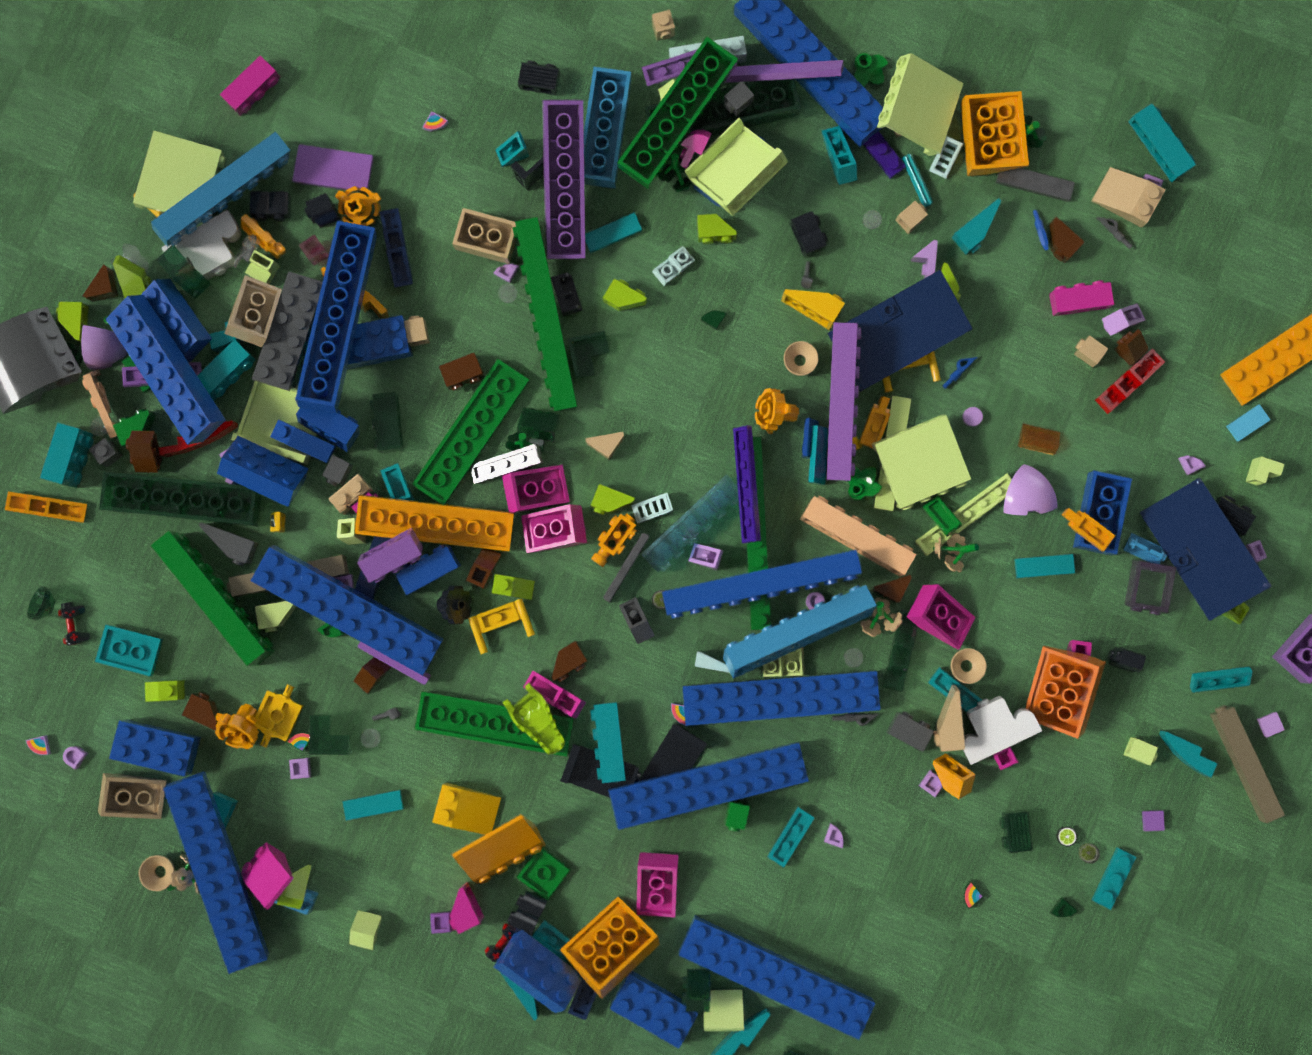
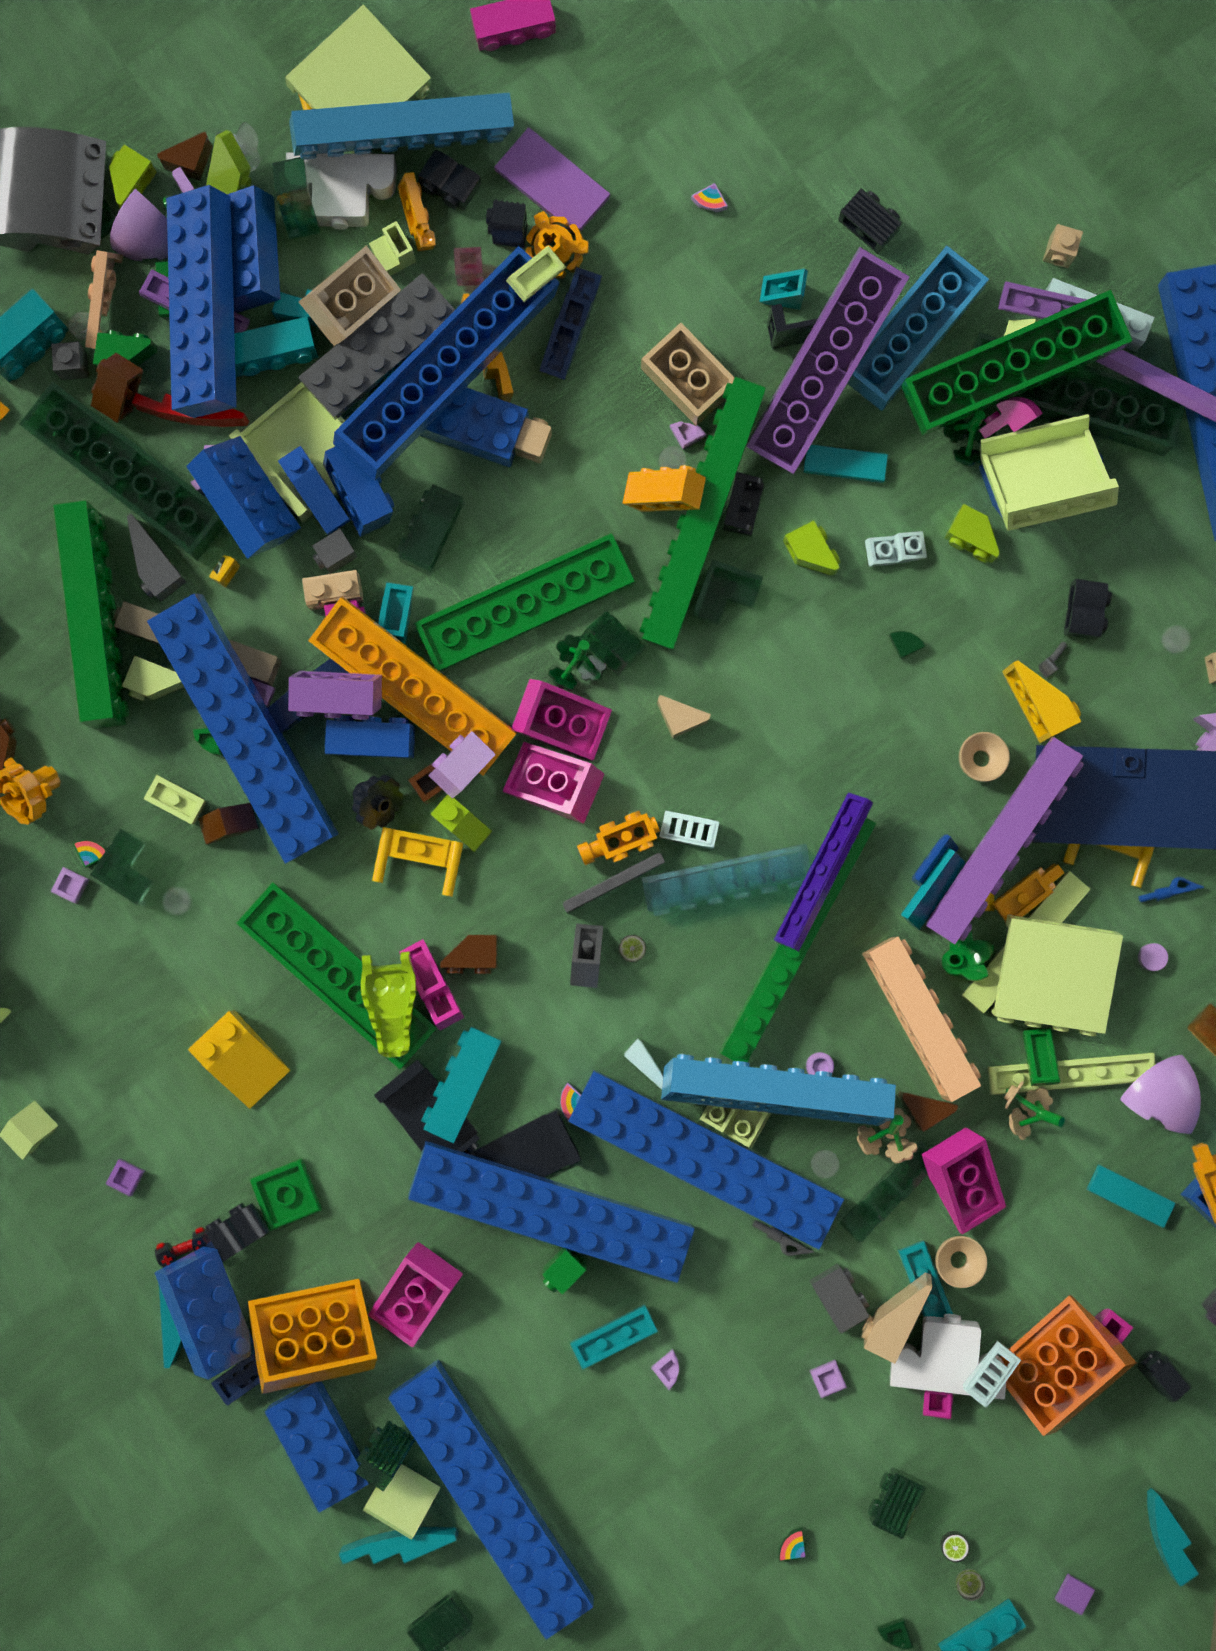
camera: 25 degrees right, 0 degrees up
clear plate [233,234,260,268] -> none
yellow plate [254,684,303,748] -> none
yellowish green brick [337,518,366,545] -> none
teal tile [342,790,404,820] -> none
medium lavender tile [357,642,431,685] -> none
dark grey hand [372,707,401,721] -> none
reddish brown brick [439,352,485,391] -> none
dark pink slope [449,882,484,934] -> none
light orange slope [452,814,546,884] -> none
tile [470,444,543,484] -> none
teal plate [532,920,577,971] -> none
lime slope [591,484,635,515] -> none
blue brick [662,550,862,619] -> none
lavender slope [689,543,723,571] -> none
dark grey brick [724,81,754,116] -> none
light orange piece [755,388,799,434] -> none
teal slope [822,126,857,185] -> none
light orange slope [933,753,976,799] -> none
yellowish green brick [1123,737,1158,766] -> none
none -> yellowish green plate [144,775,207,825]
none -> lavender tile [172,167,194,193]
none -> lavender brick [428,732,496,799]
none -> yellowish green tile [506,246,566,302]
none -> light orange brick [622,465,706,512]
none -> light aqua slope [963,1341,1021,1408]

